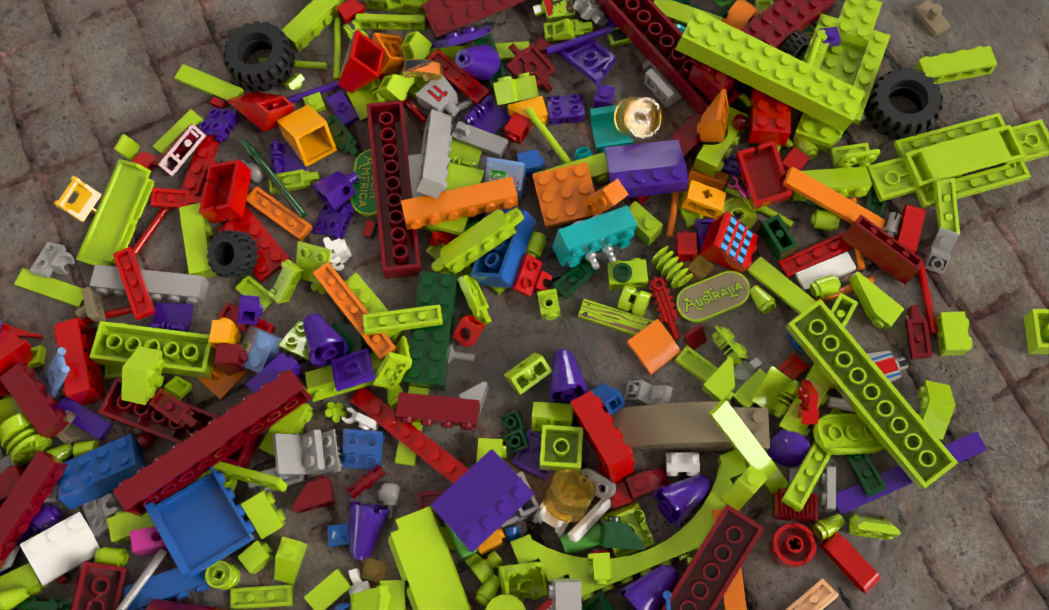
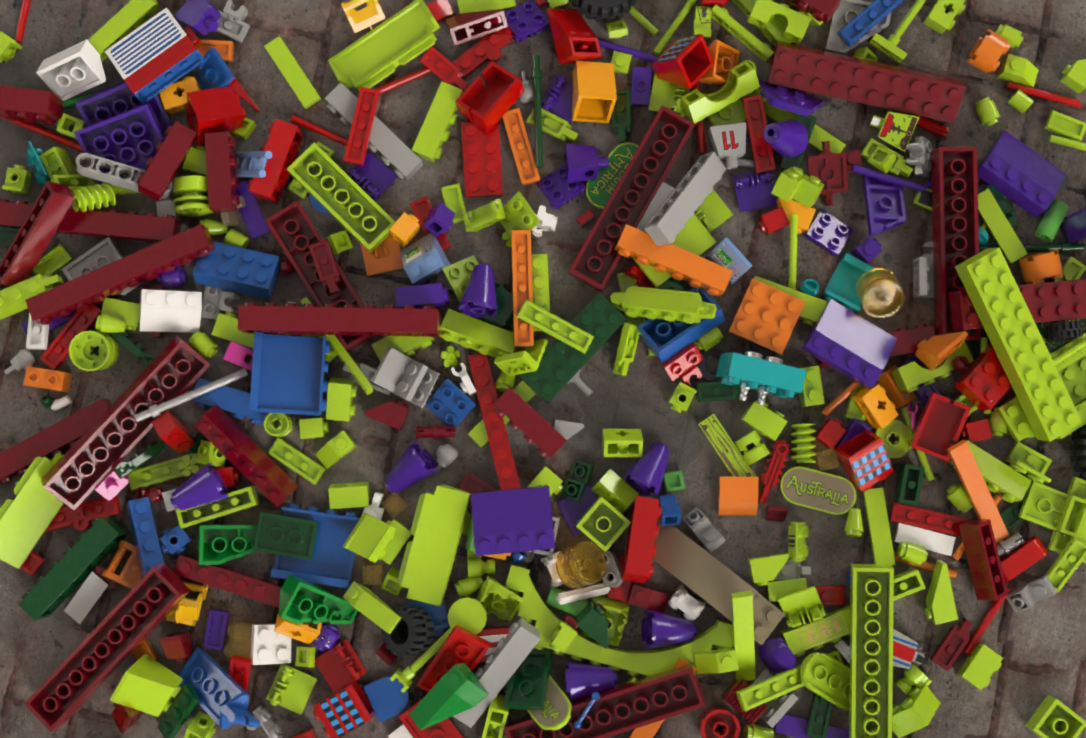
camera: 25 degrees right, 15 degrees up
light grey plate [29,242,75,278] -> none
dark tan tile [75,287,106,324] -> none
lime brick [122,346,164,405] -> none
black tyre [206,230,259,278] -> none
dark red slope [214,344,248,376] -> none
blue tile [328,523,349,547] -> none
dark purple tile [331,348,376,392] -> none
slope [403,59,443,81] -> none
light grey hinge [452,121,508,158] -> none
red brick [452,315,485,347] -> none
blue brick [517,150,545,177] -> none
orange brick [583,179,629,216] -> none
dark green tile [613,263,632,283] -> none
lime tile [675,345,718,384] -> none
red plate [798,380,819,424] -> none
none -> bright green tile [663,470,685,492]
none -> lime piece [895,663,932,695]

